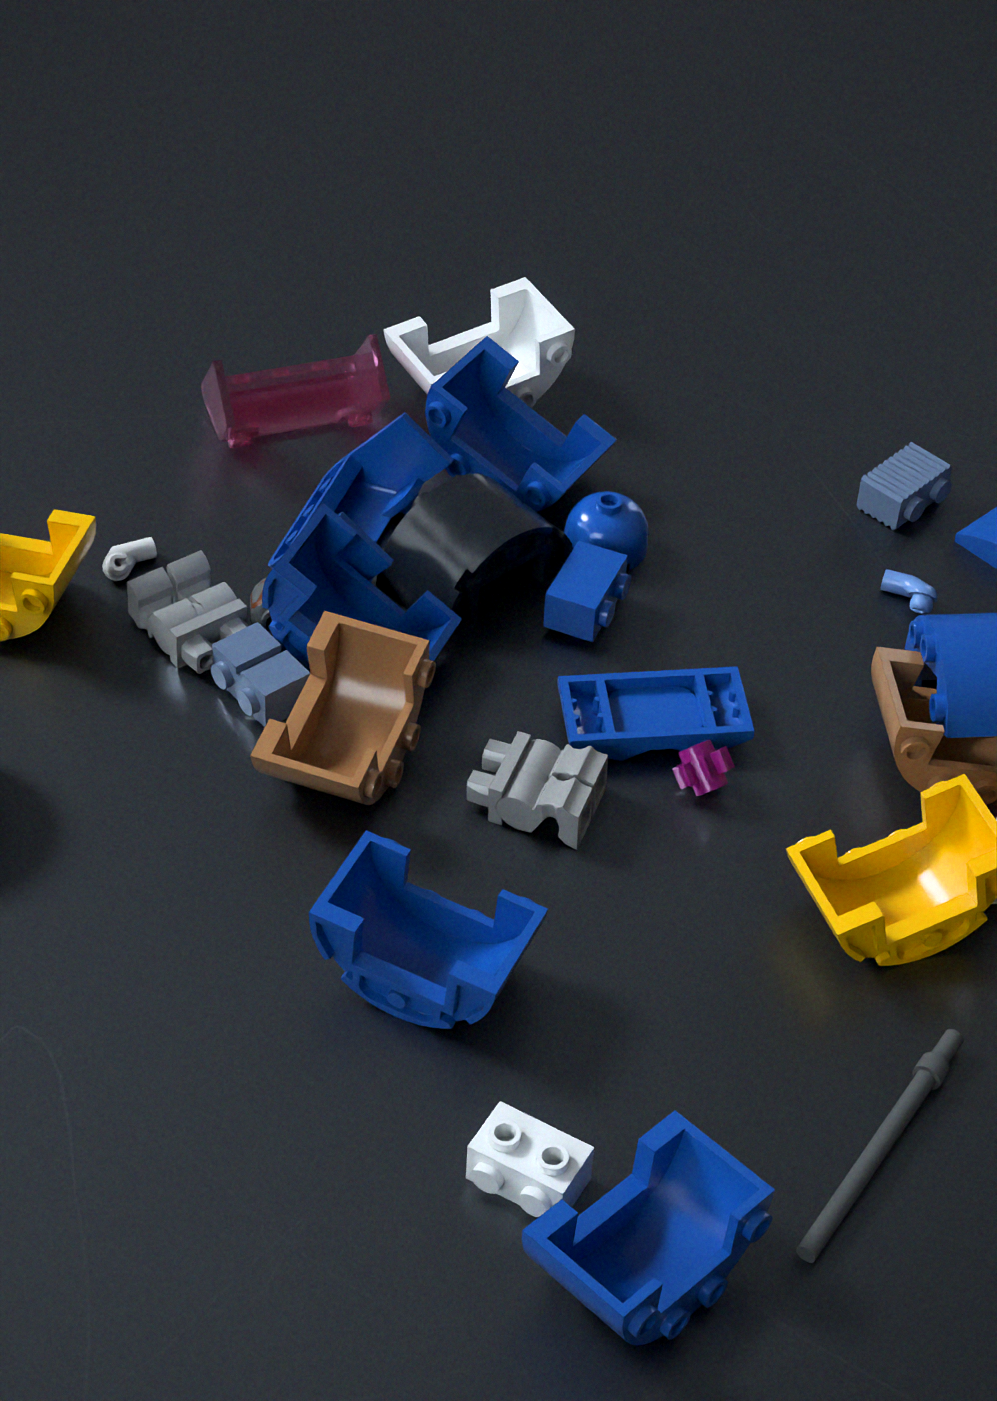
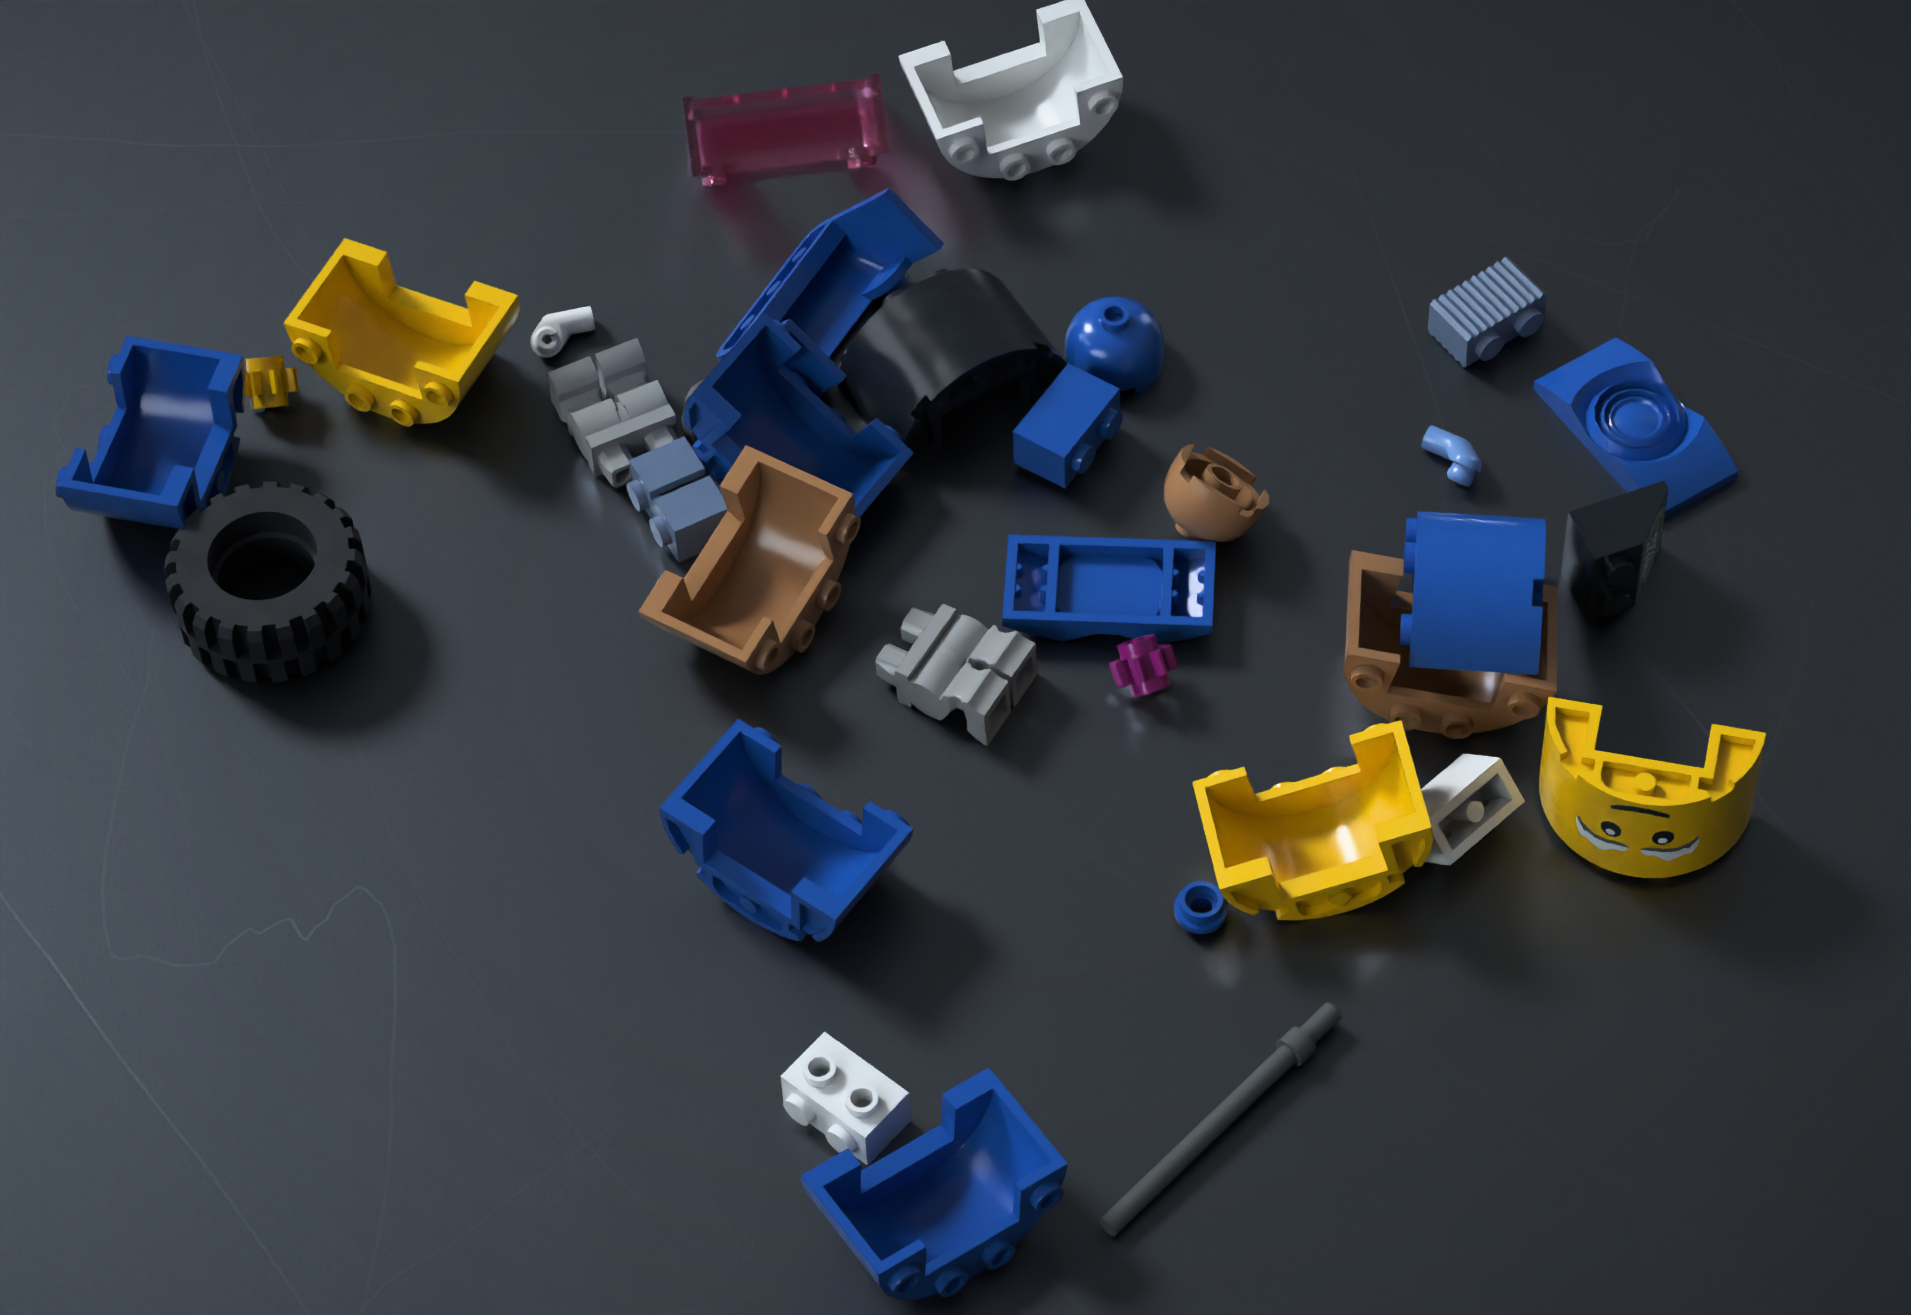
camera: 15 degrees right, 10 degrees up
blue cylinder [425,336,617,511] -> none
none -> medium nougat cylinder [1164,444,1269,542]
none -> blue plate [1174,881,1229,934]

